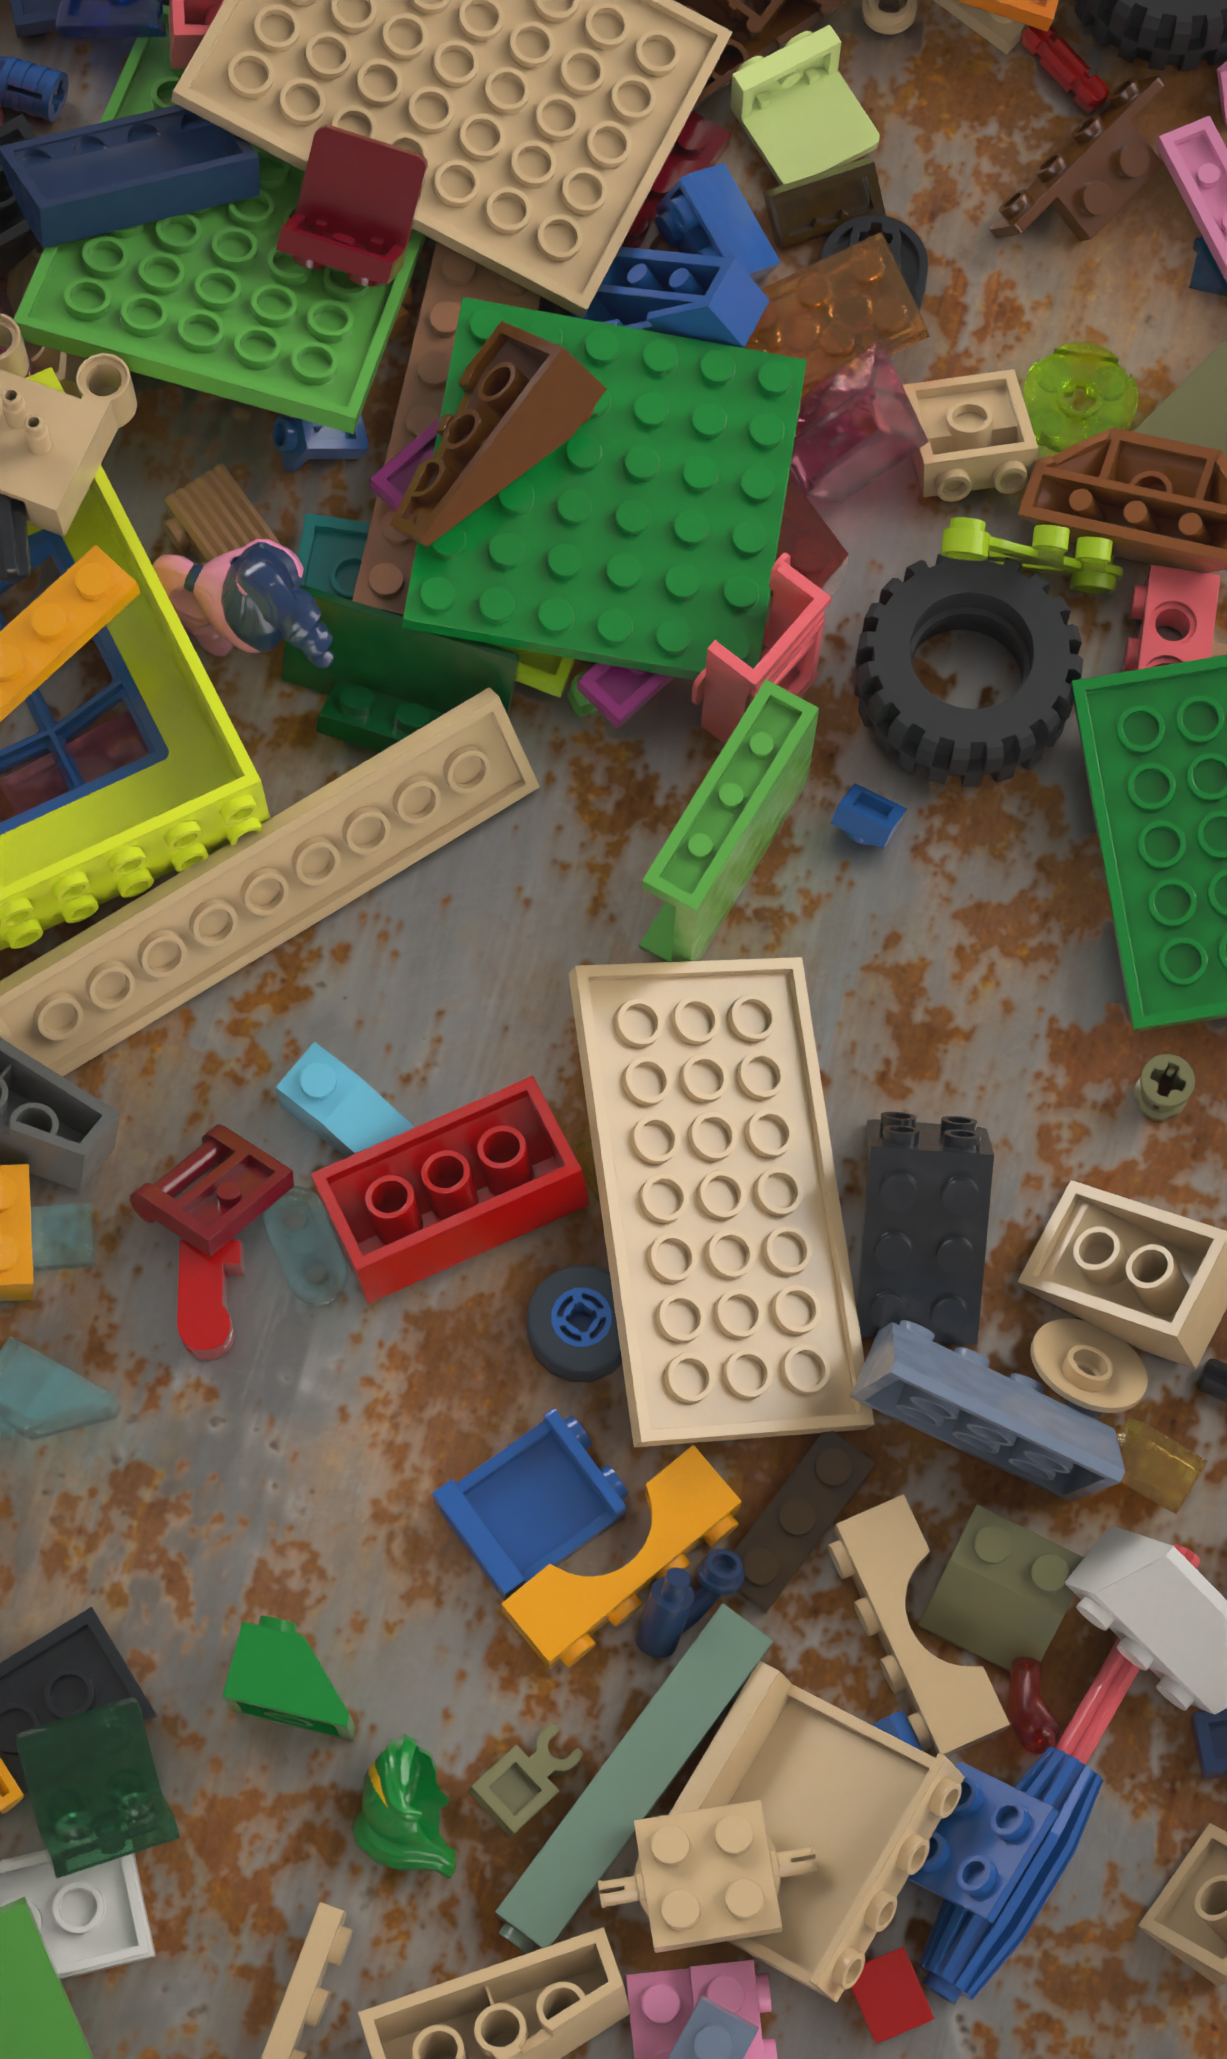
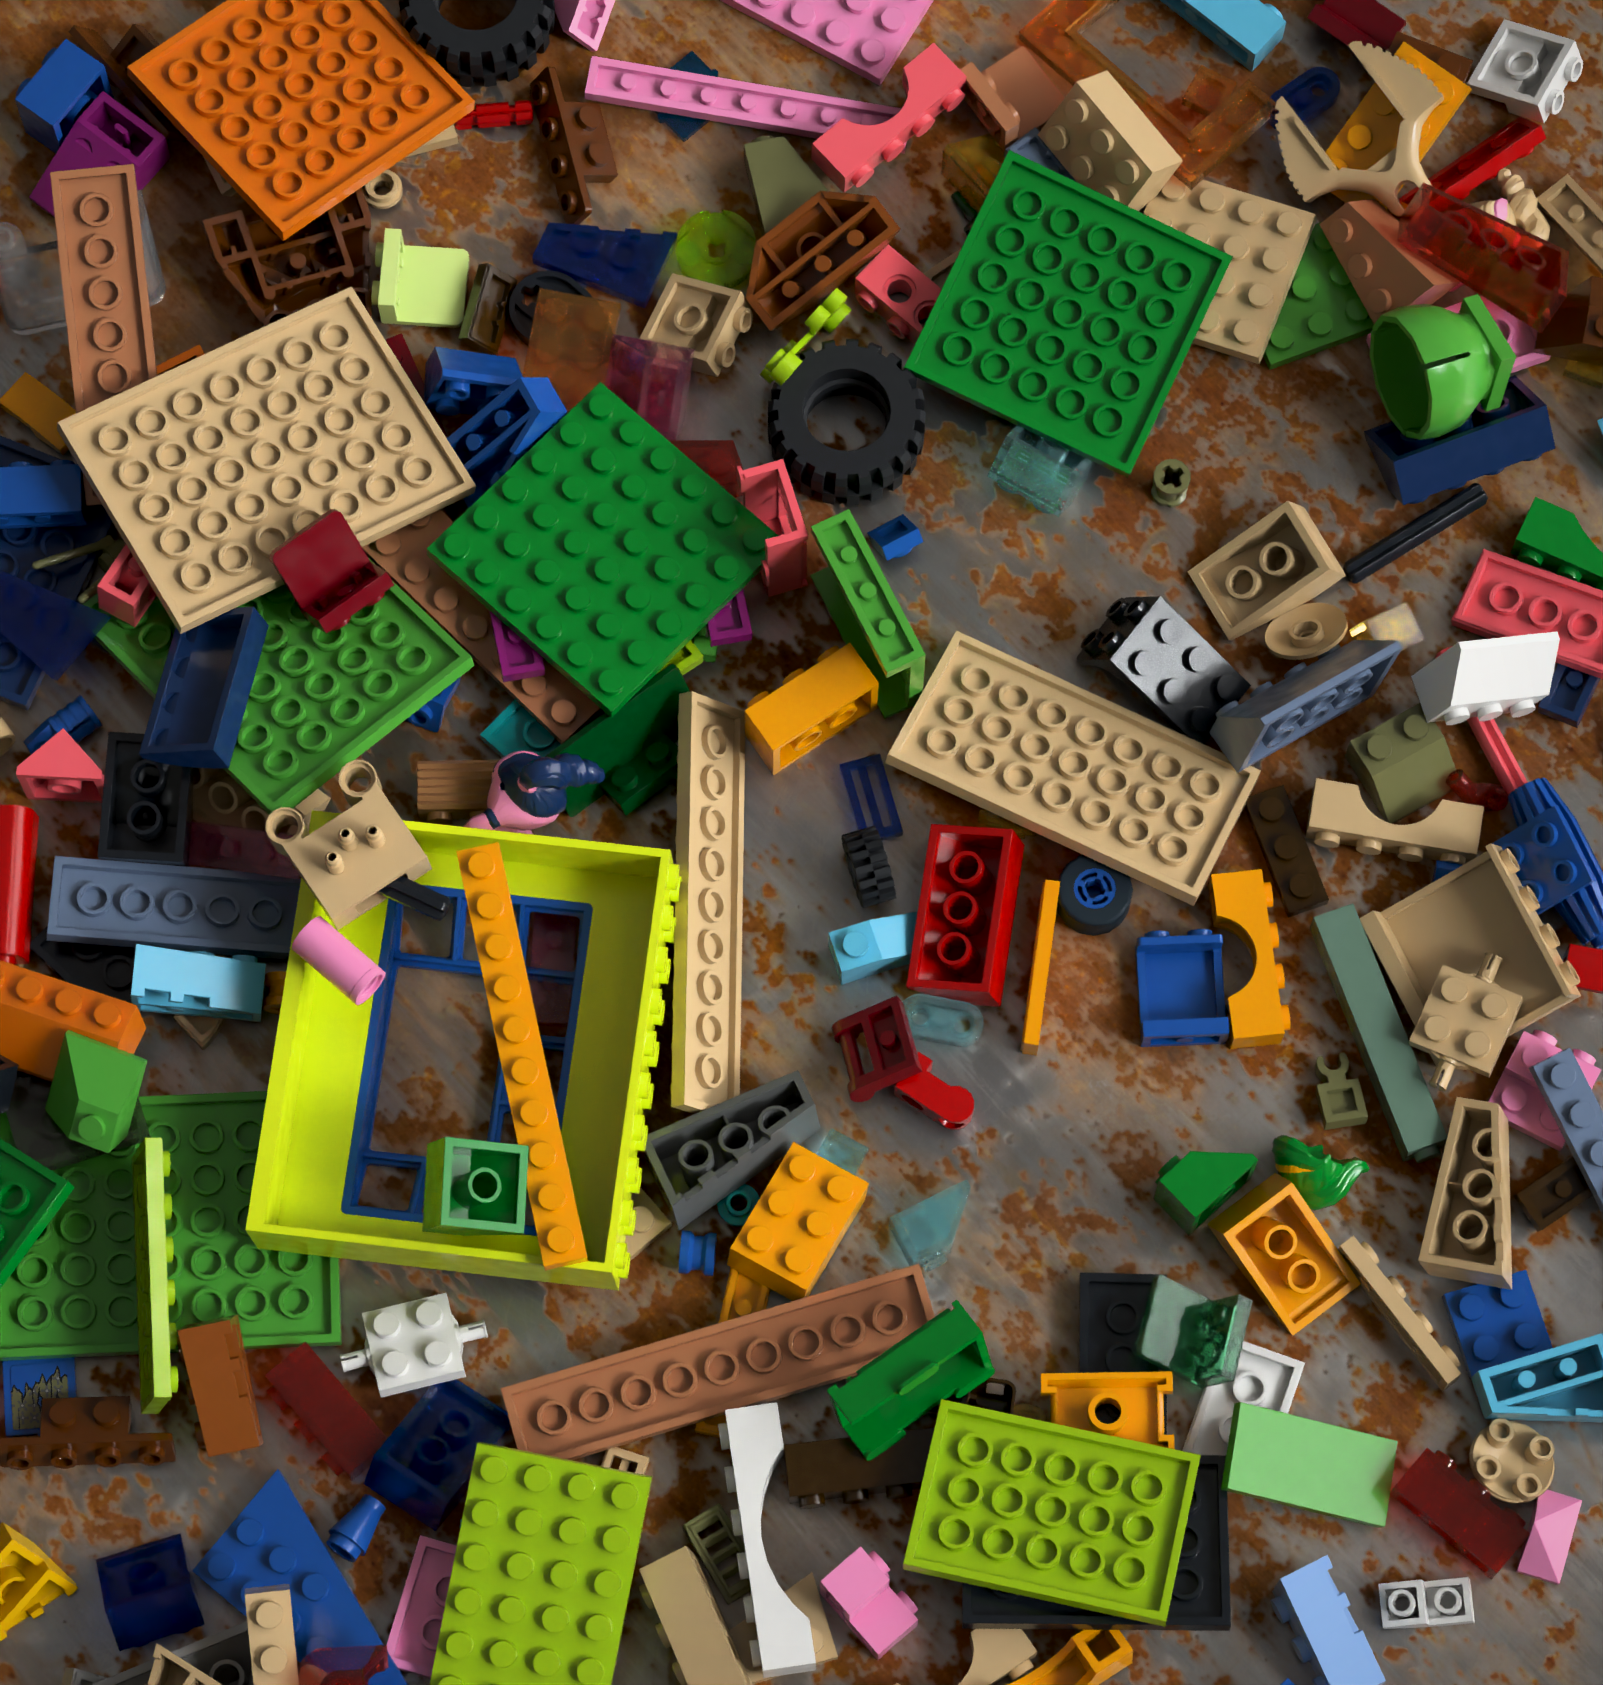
camera: 55 degrees left, 0 degrees up
reddish brown wedge [390,321,607,547] -> none
dark blue plant [635,1549,744,1658] -> none
none -> clear blue wing [532,222,678,308]
none -> light orange brick [745,643,879,776]
none -> clear blue tile [839,753,903,841]
none -> black tyre [841,826,896,908]
none -> clear light blue slope [987,425,1097,517]
none -> light orange tile [1020,880,1060,1056]
none -> light orange slope [1207,1173,1361,1336]

